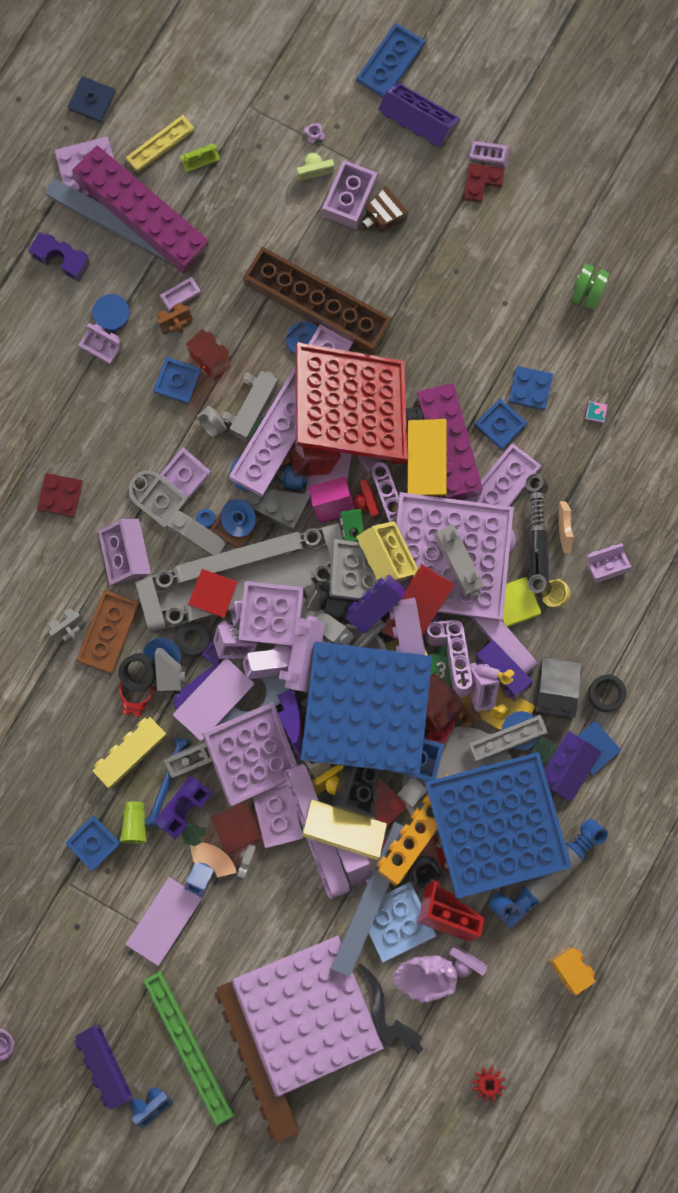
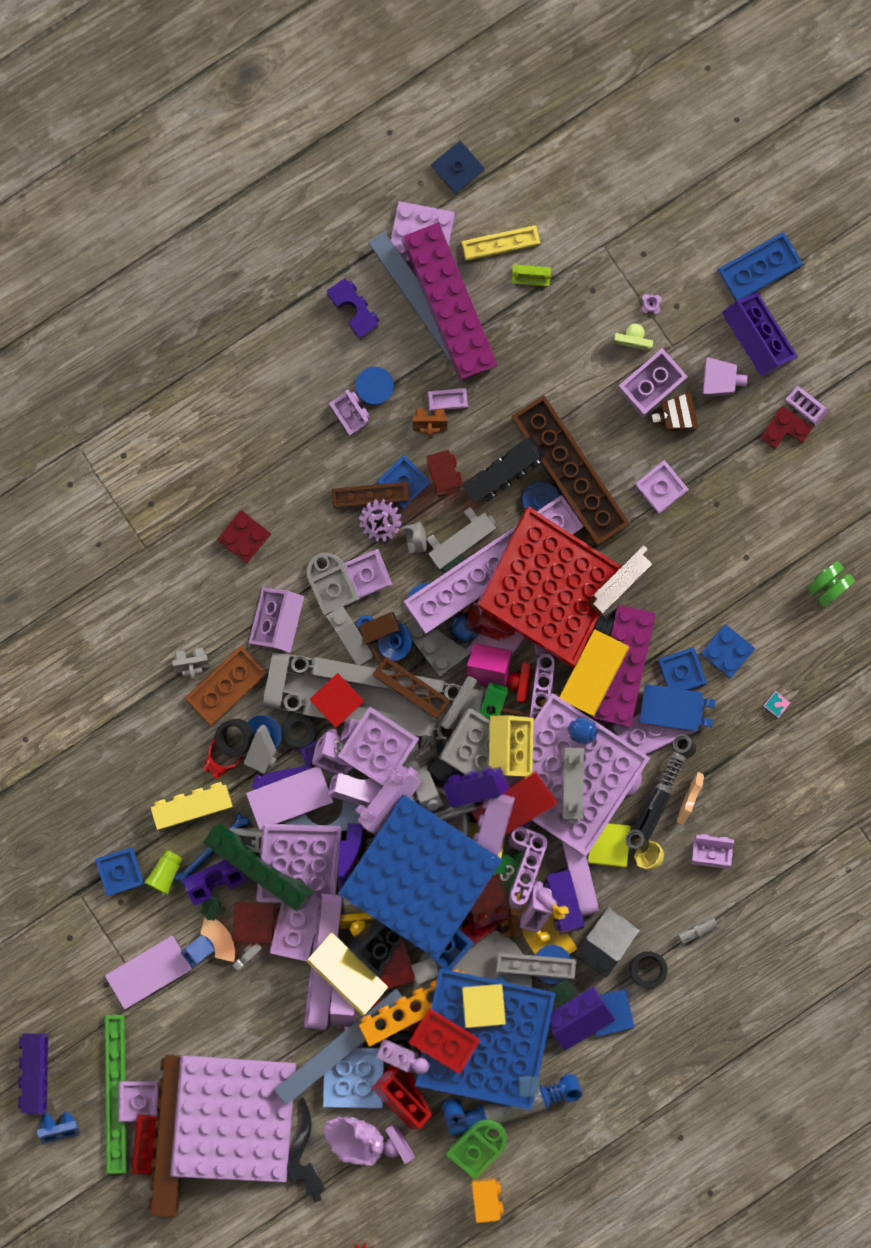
camera: 30 degrees right, 5 degrees up
none -> lavender plate [118,1081,158,1121]
none -> red tile [131,1114,158,1175]
none -> dark green arch [203,823,315,912]
none -> reddish brown tile [331,481,410,508]
none -> lavender gear [359,499,402,542]
none -> reddish brown tile [359,612,400,644]
none -> reddish brown fence [373,657,451,720]
none -> lavender plate [376,1039,429,1074]
none -> red plate [409,1008,480,1074]
none -> light grey axle [441,676,477,730]
none -> bright green tile [446,1119,507,1180]
none -> black wedge [461,437,545,504]
none -> light yellow tile [462,984,506,1028]
none -> clear light blue tile [519,1076,540,1097]
none -> blue head [568,717,598,745]
none -> fence [587,545,652,616]
none -> lavender tile [634,460,689,515]
none -> blue tile [639,684,716,731]
none -> light grey pin [678,917,719,945]
none -> lavender torso [702,358,747,397]

